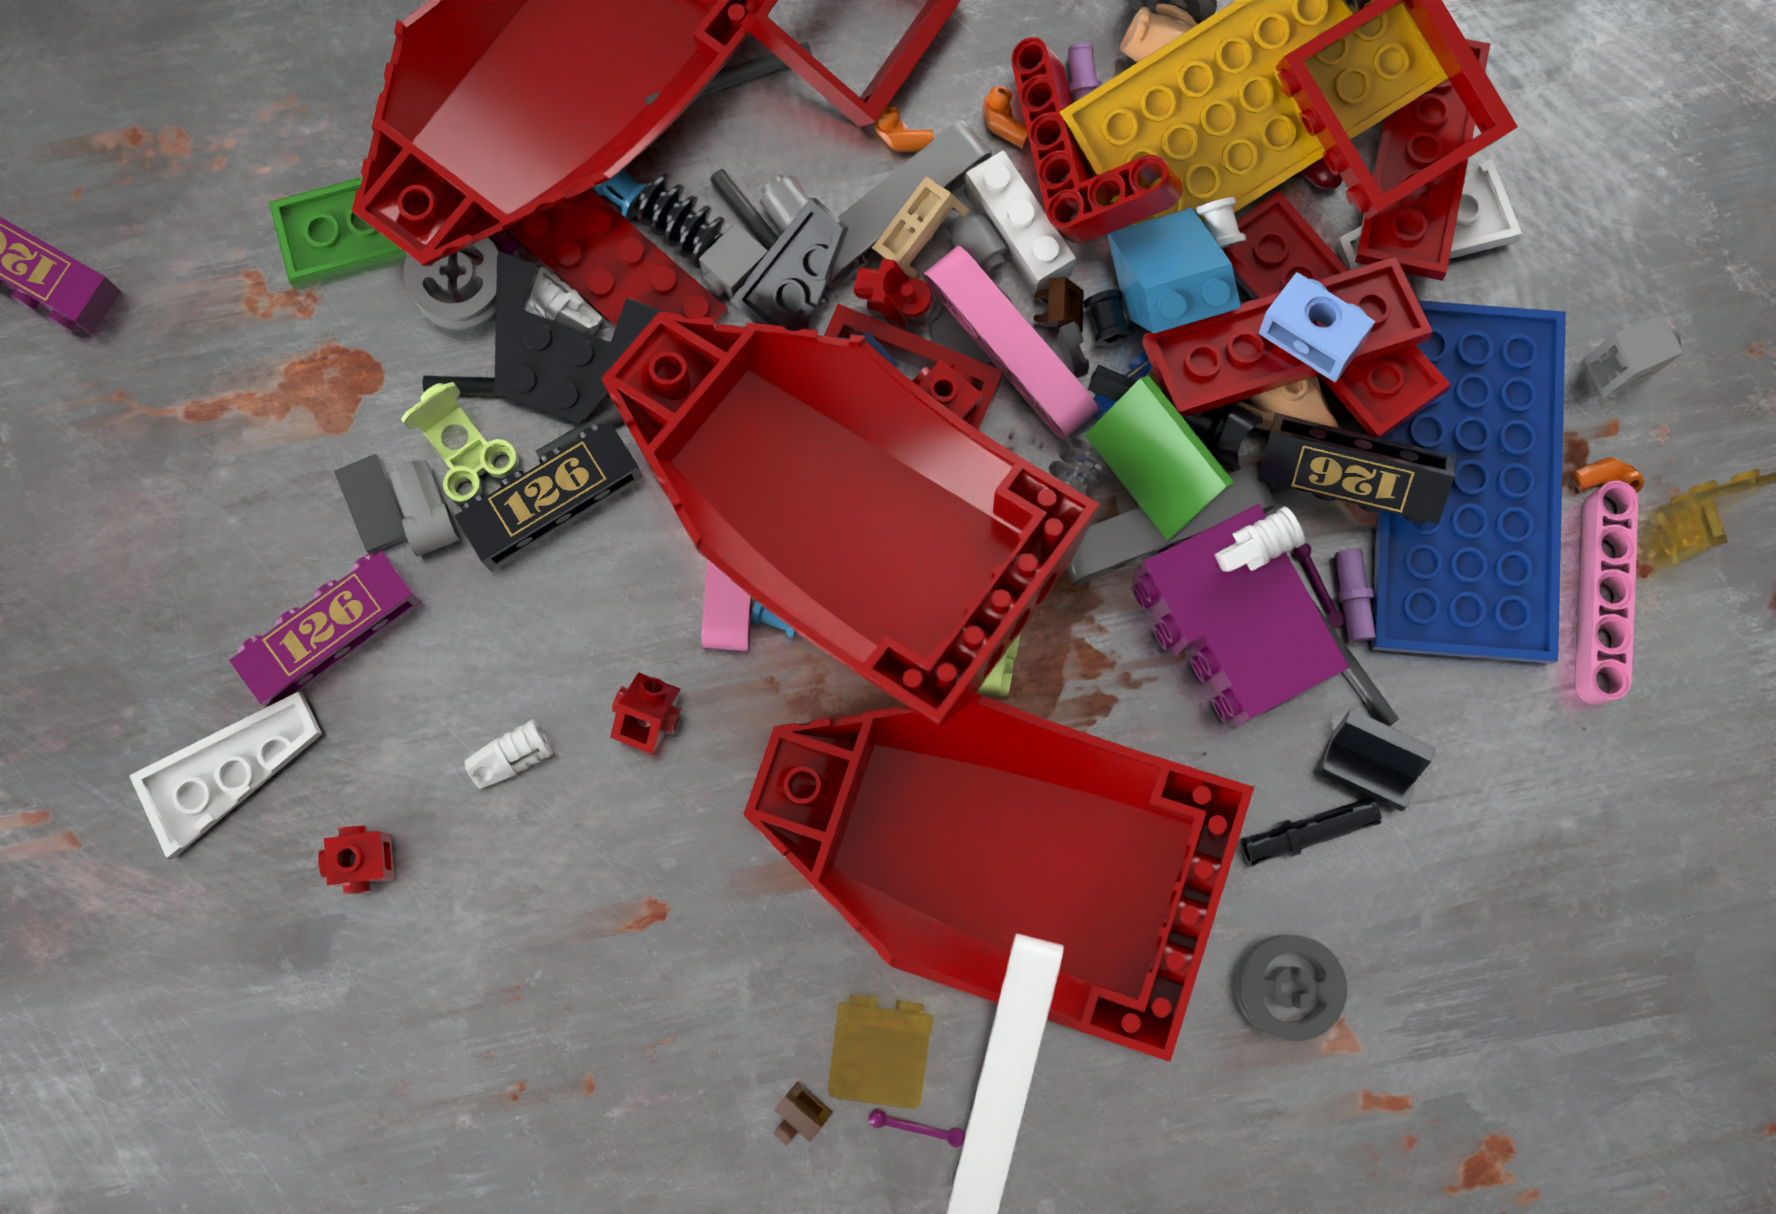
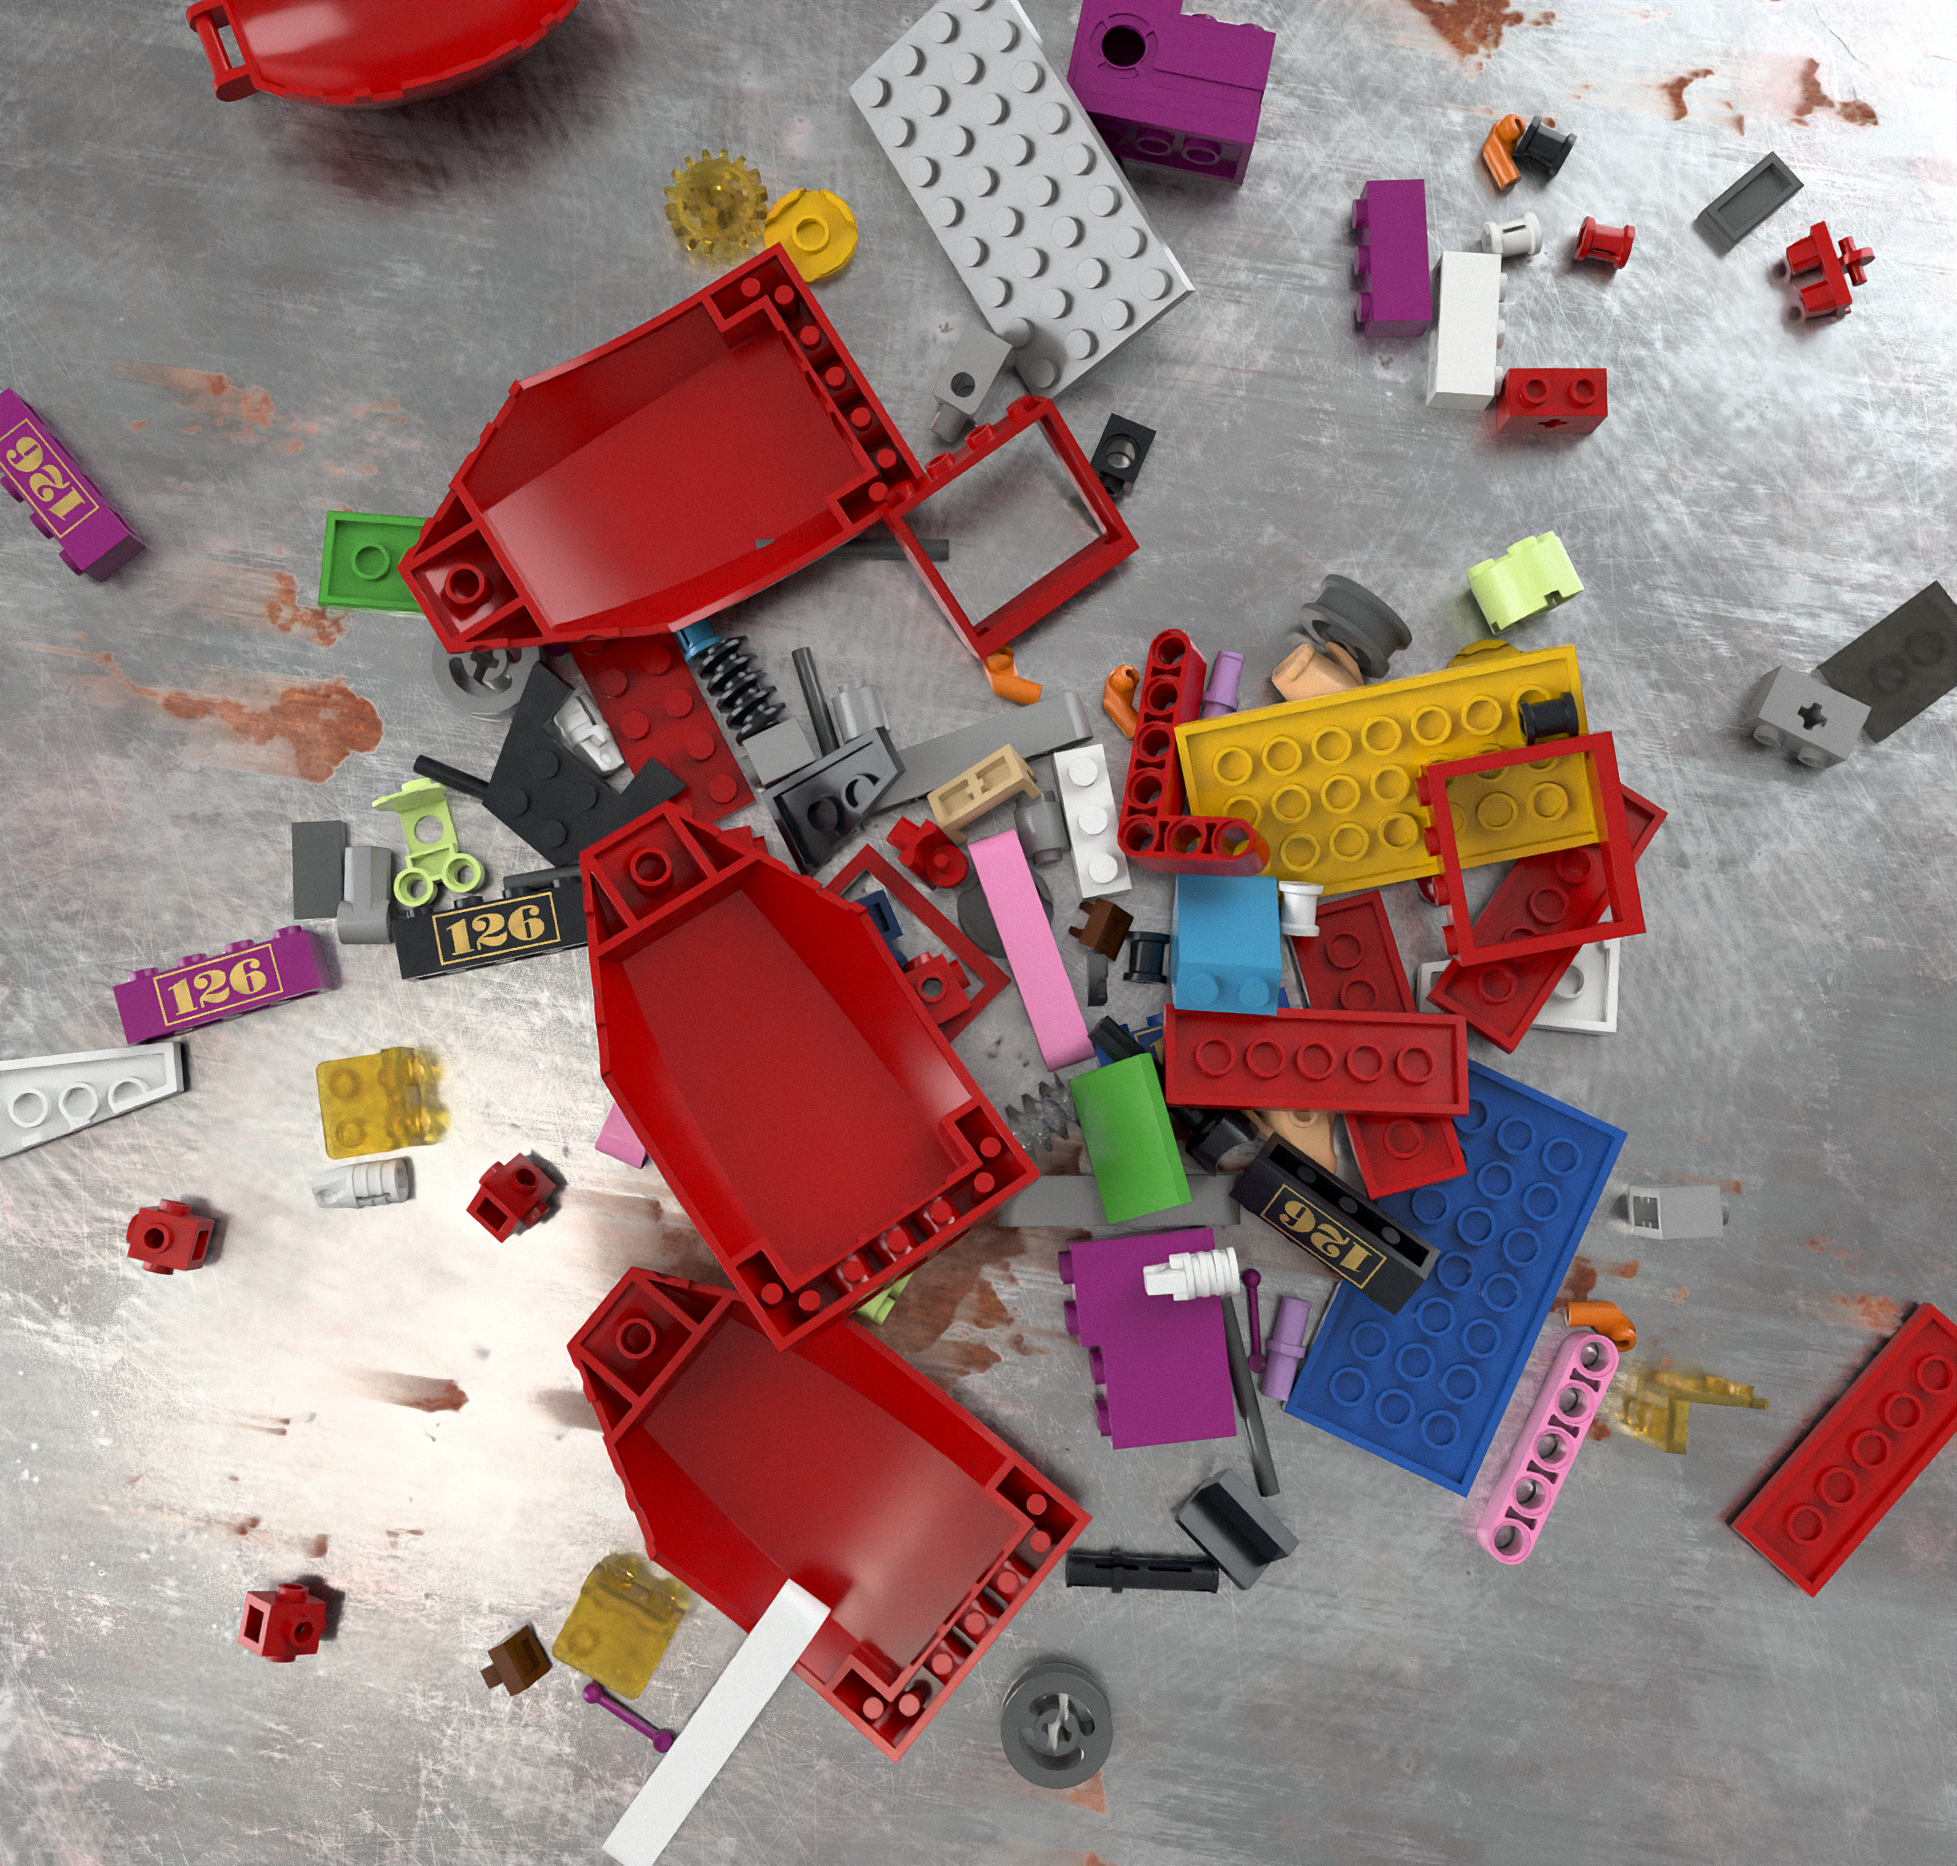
camera: 20 degrees right, 5 degrees up
light blue brick [1258,272,1375,383] -> none
none -> red brick [237,1583,327,1663]
none -> clear yellow bracket [316,1046,430,1160]

